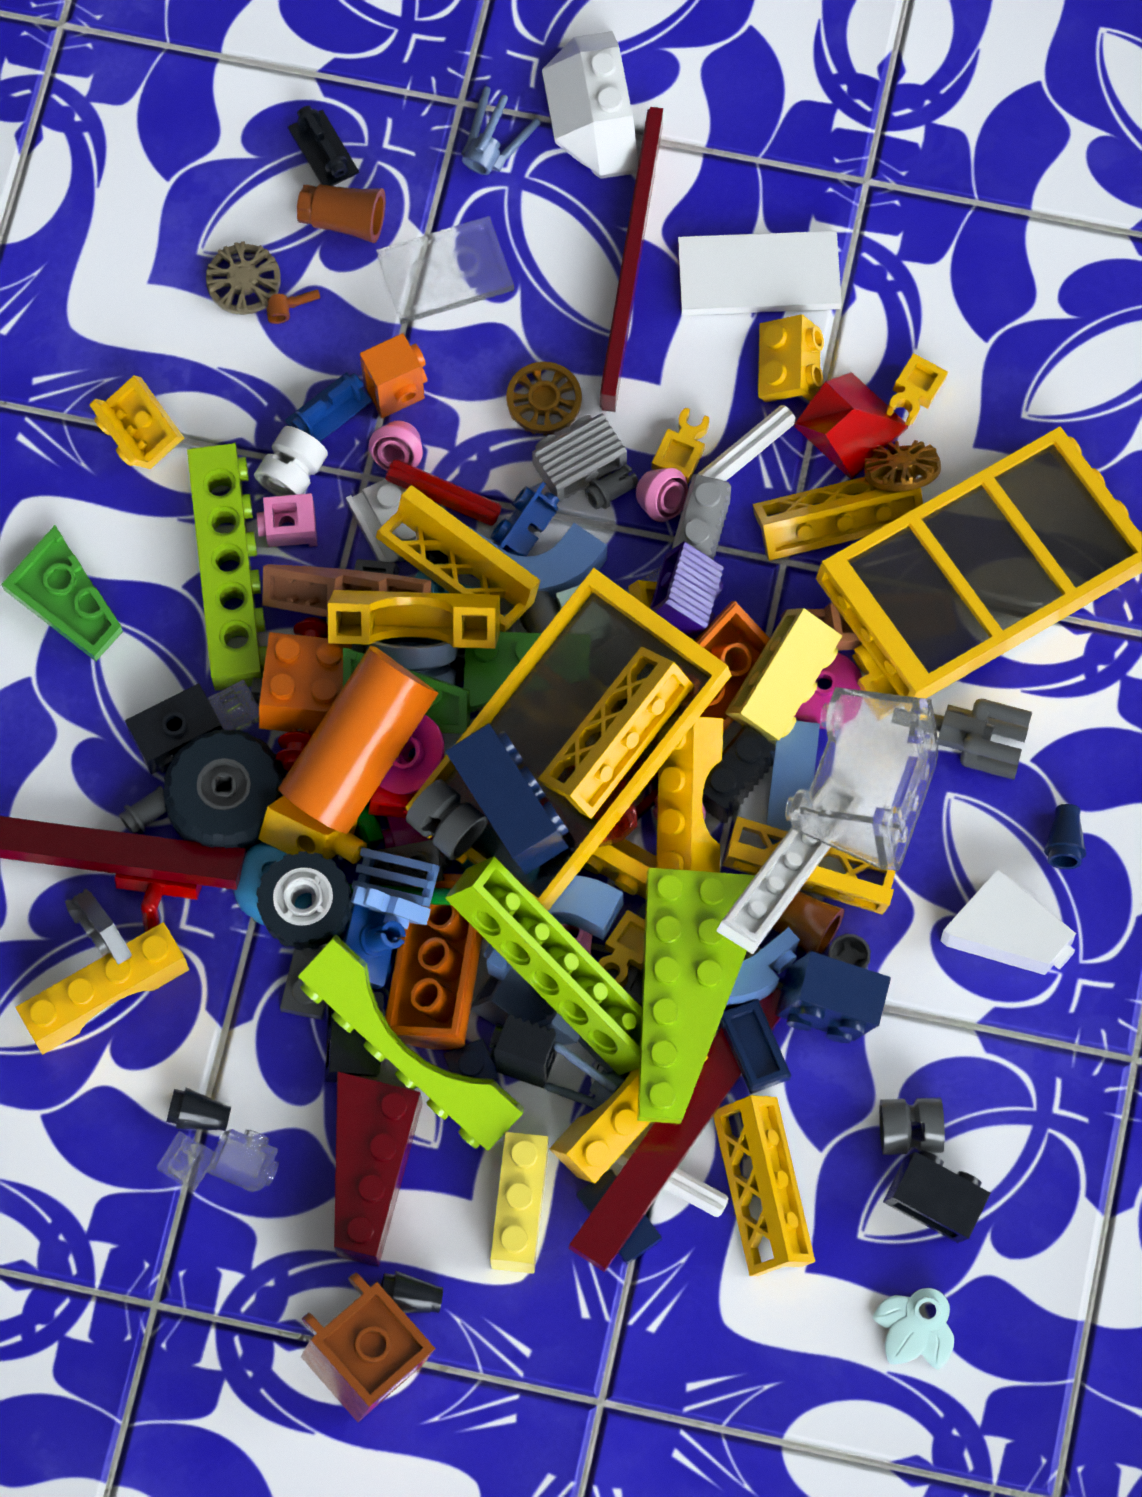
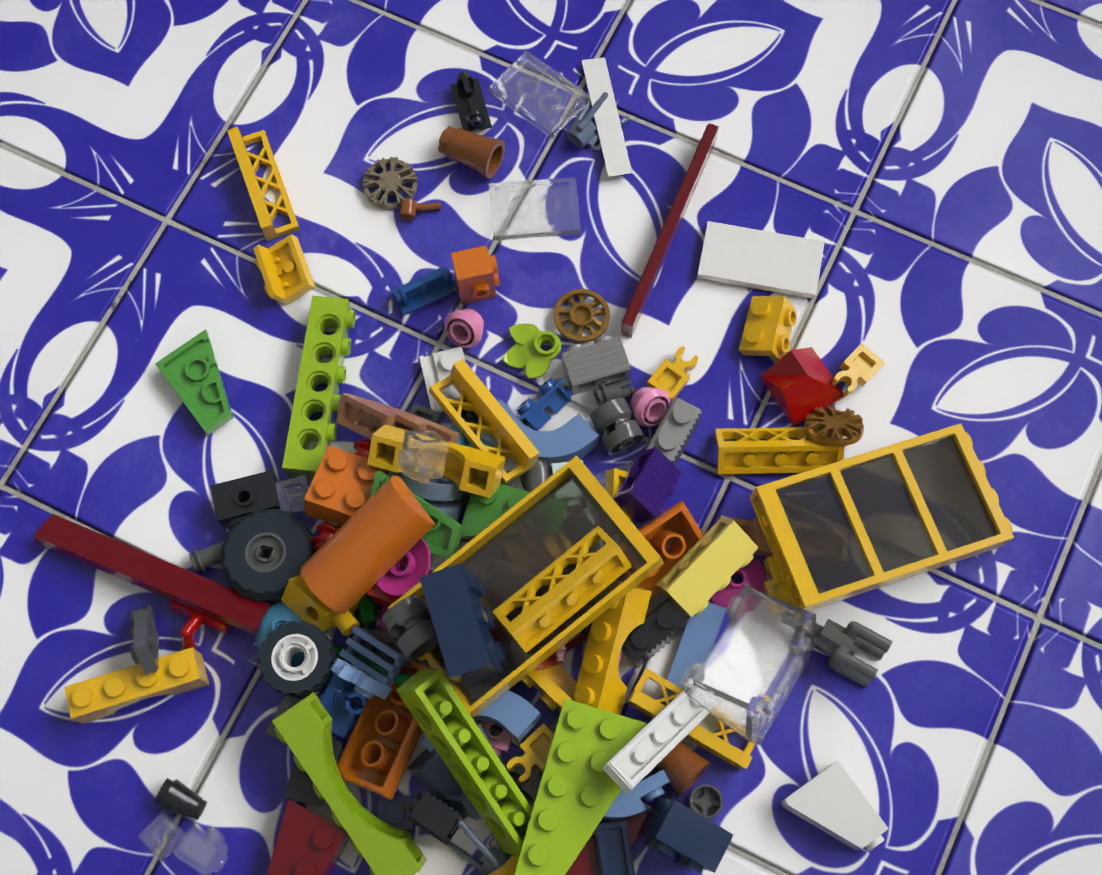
camera: 15 degrees right, 0 degrees up
white wheel [254,426,328,496] -> none
bright pink brick [257,493,318,547] -> none
red axle [385,459,502,526] -> none
white wedge [542,31,638,179] -> none
white axle [698,405,796,481] -> none
dark blue cone [1044,804,1086,869] -> none
none -> yellow fence [227,127,300,241]
none -> clear brick [398,430,449,483]
none -> clear tile [488,50,590,138]
none -> lime plate [503,323,561,379]
none -> white sticker [582,57,632,177]
none -> dark grey wheel [590,398,644,456]

